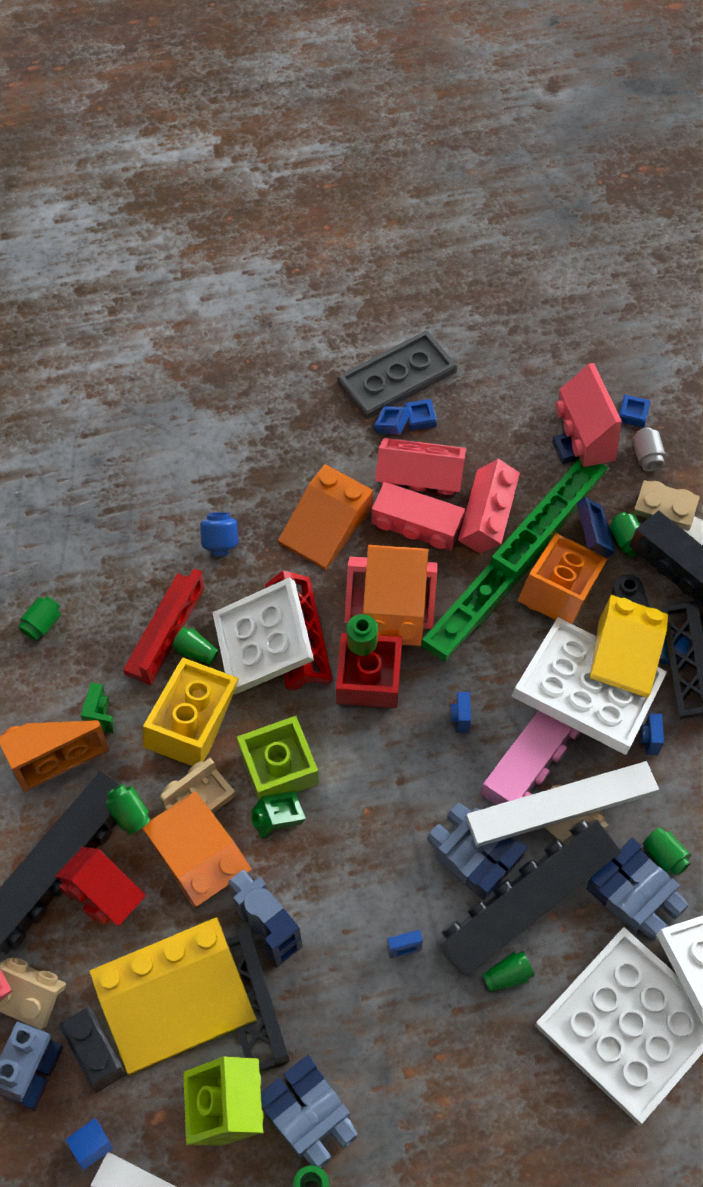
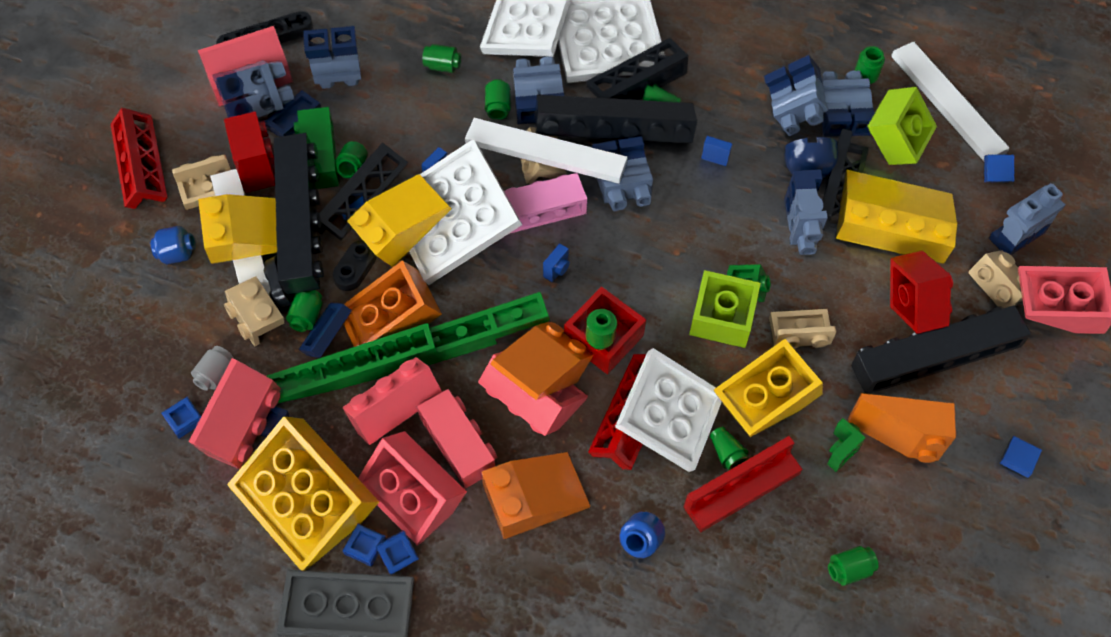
camera: 145 degrees left, 0 degrees up
black brick [59,1007,126,1093] -> none
green brick [105,784,151,835] -> none
orange slope [142,791,251,909] -> none
none -> yellow slope [227,417,379,571]
none -> black fence [586,38,688,100]
none -> sand blue hips [764,55,828,136]
none -> dark blue cylinder [784,137,839,178]

